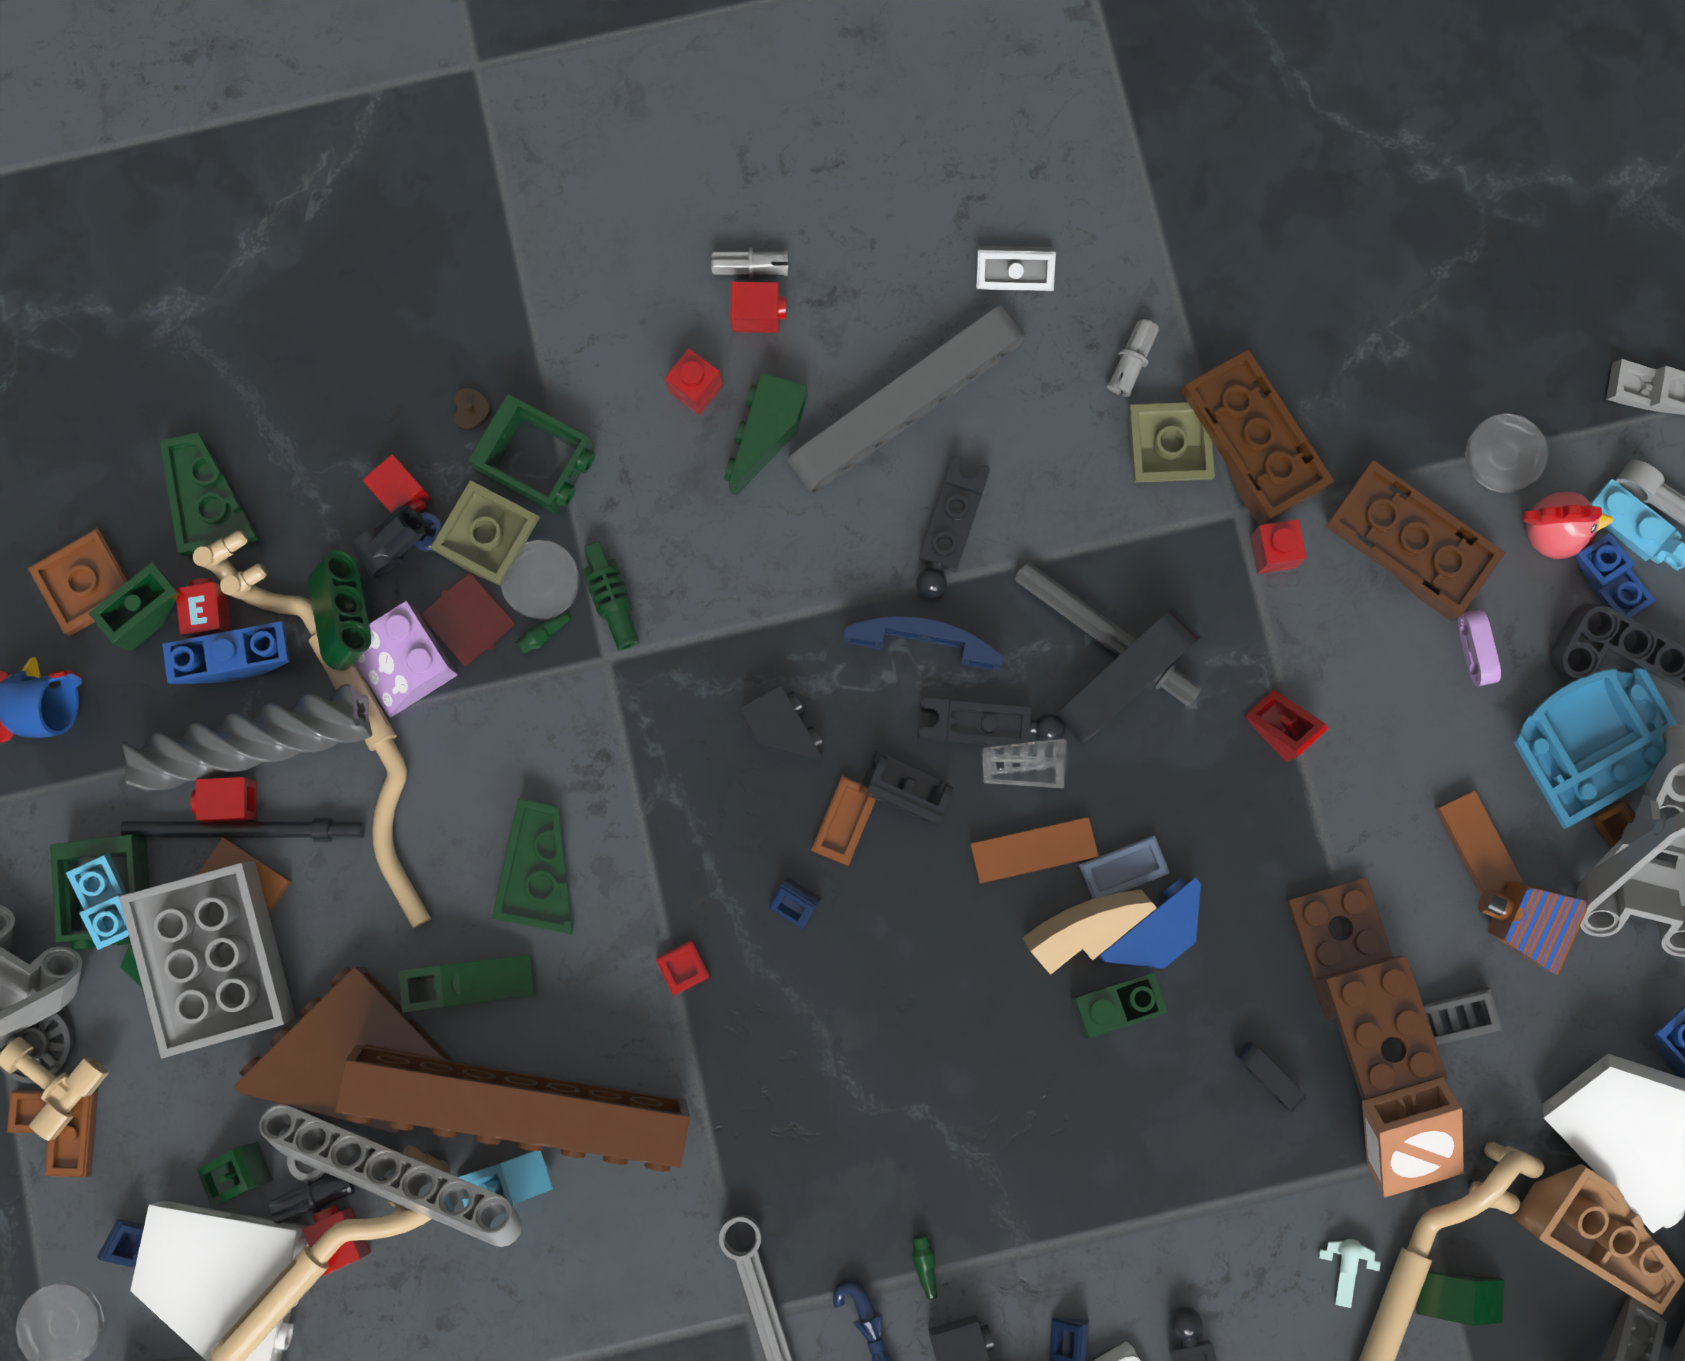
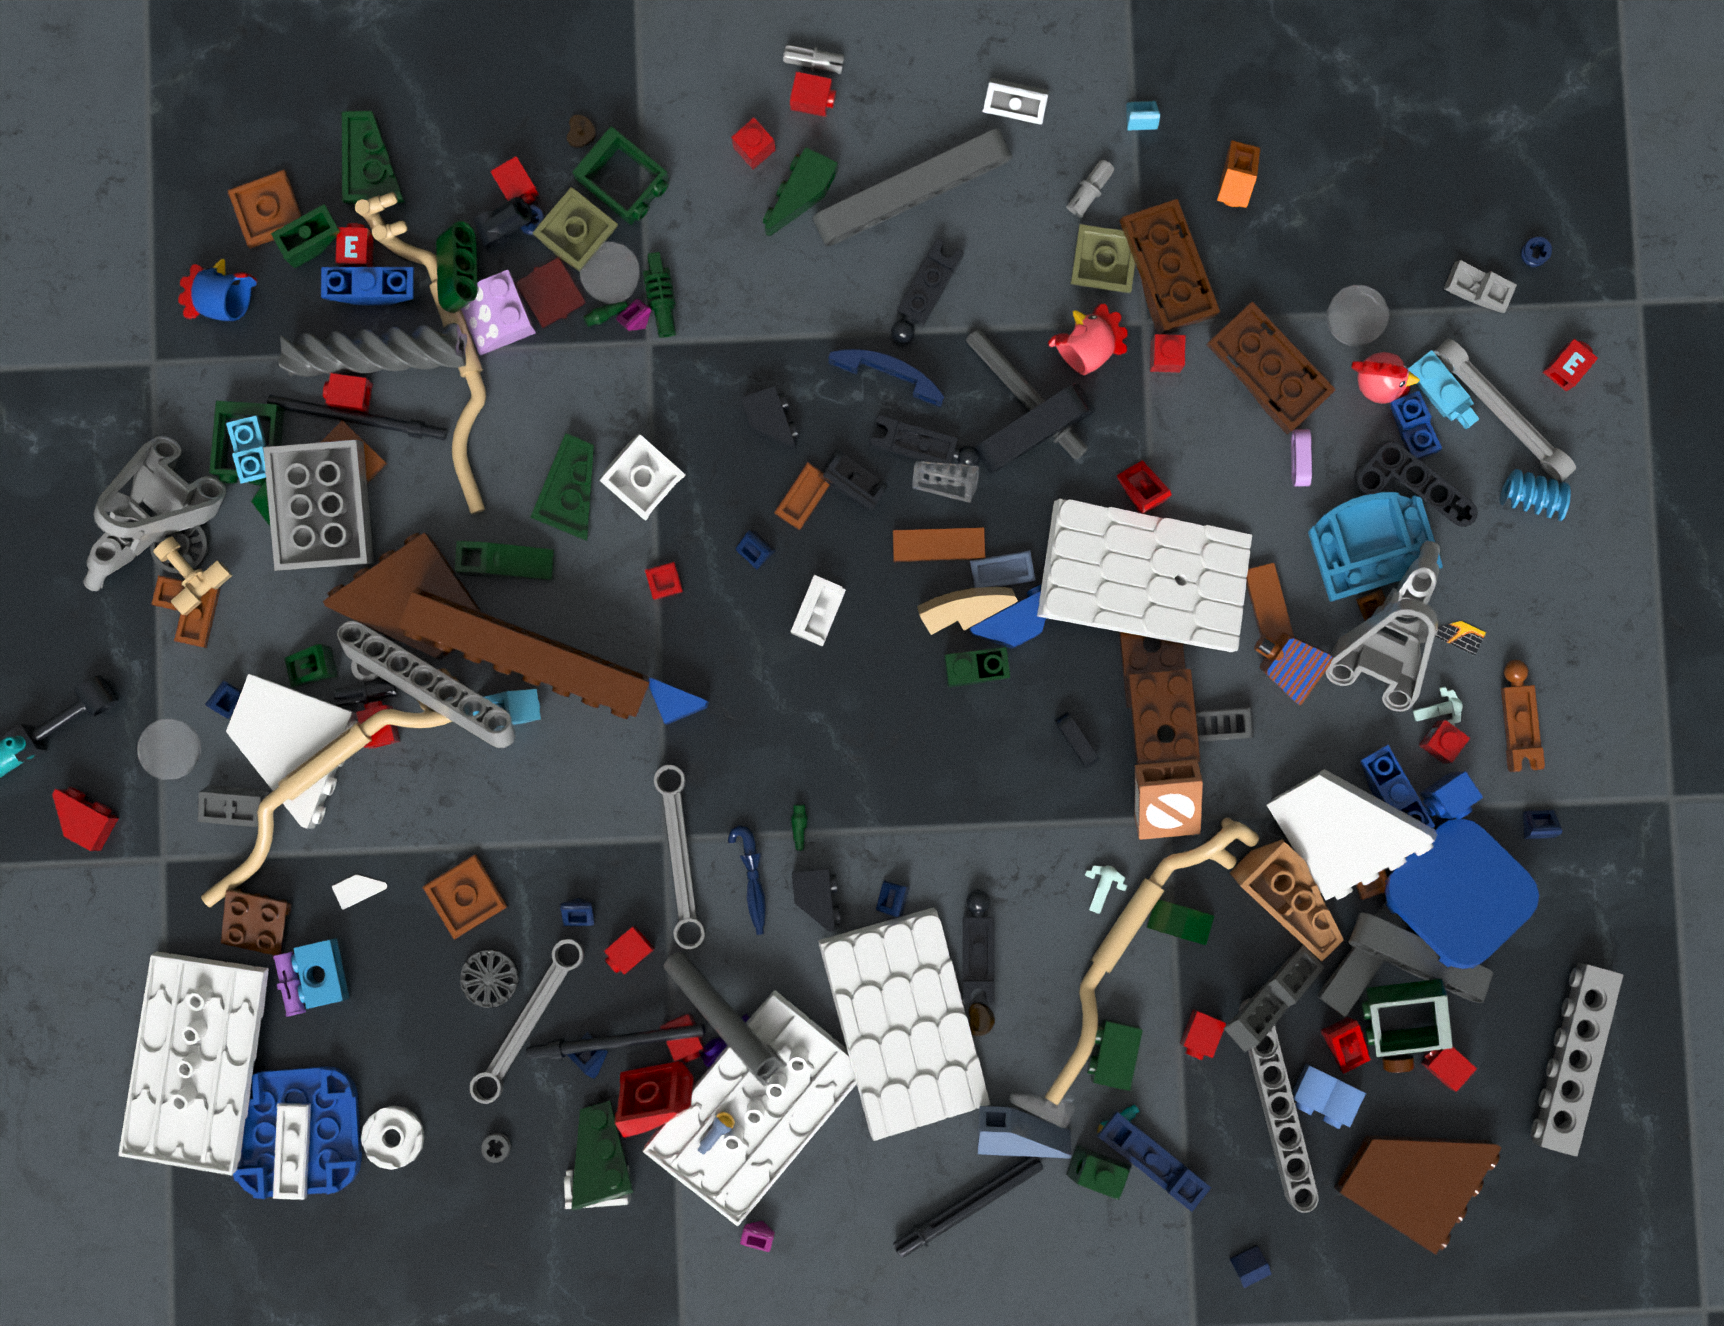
camera: 10 degrees right, 5 degrees up
none -> white slope [598,434,685,521]
none -> magenta slope [616,299,651,331]
none -> blue slope [649,678,709,724]
none -> white hinge [791,575,846,646]
none -> white piece [1037,499,1252,652]
none -> coral piece [1048,303,1128,375]
none -> medium azure slope [1126,101,1160,130]
none -> orange slope [1217,140,1260,208]

